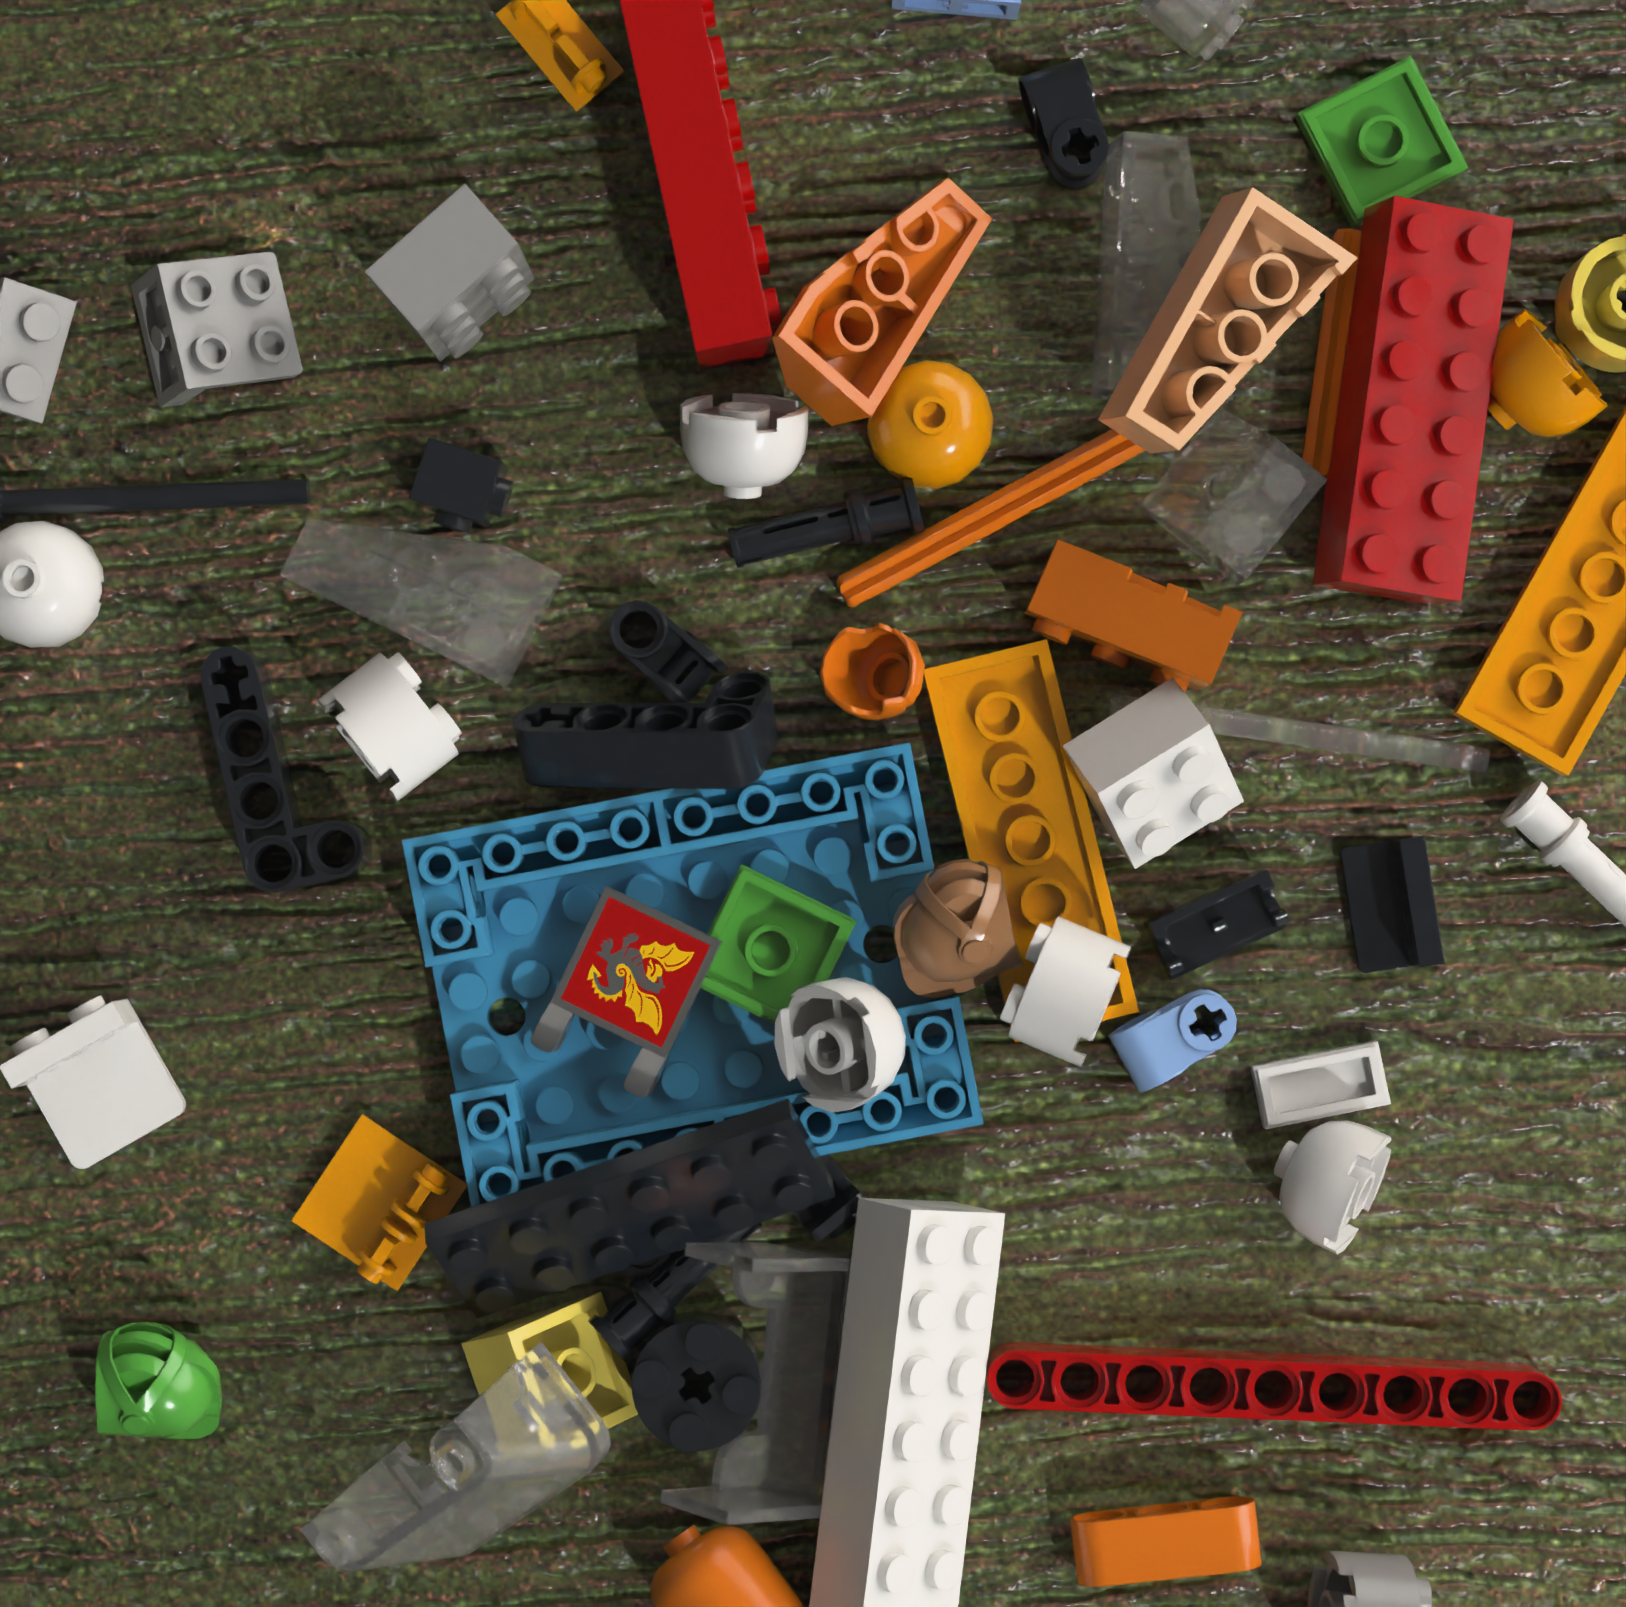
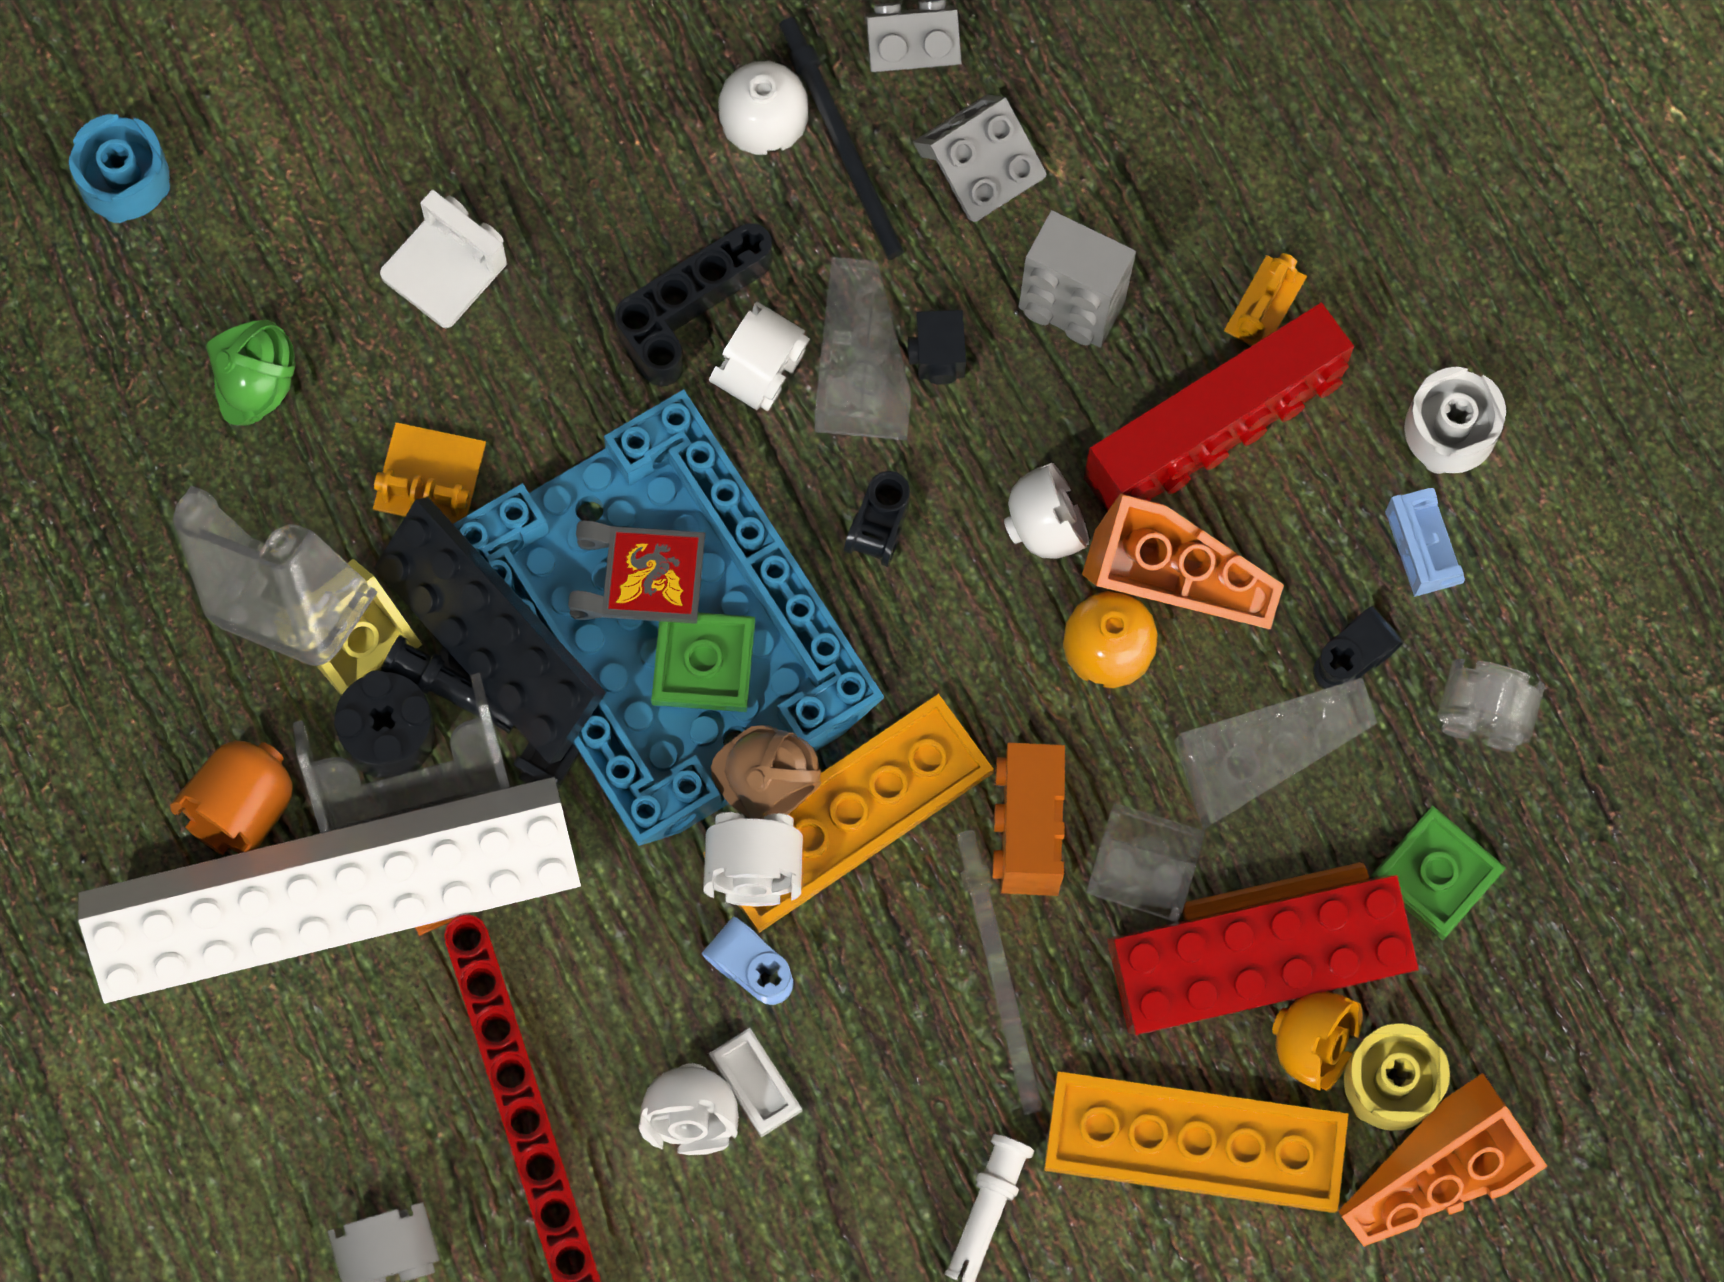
camera: 60 degrees right, 15 degrees down
black beam [512,671,779,789] -> none
black pin [728,477,925,568] -> none
white cylinder [774,977,906,1113] -> none
orange hair [819,623,925,721] -> none
orange axle [836,429,1146,607] -> none
white brick [1063,677,1244,869] -> none
orange beam [1070,1496,1262,1587] -> none
light nougat wedge [1098,187,1357,454] -> none
black hinge [1143,869,1289,980] -> none
black panel [1339,836,1445,973] -> none

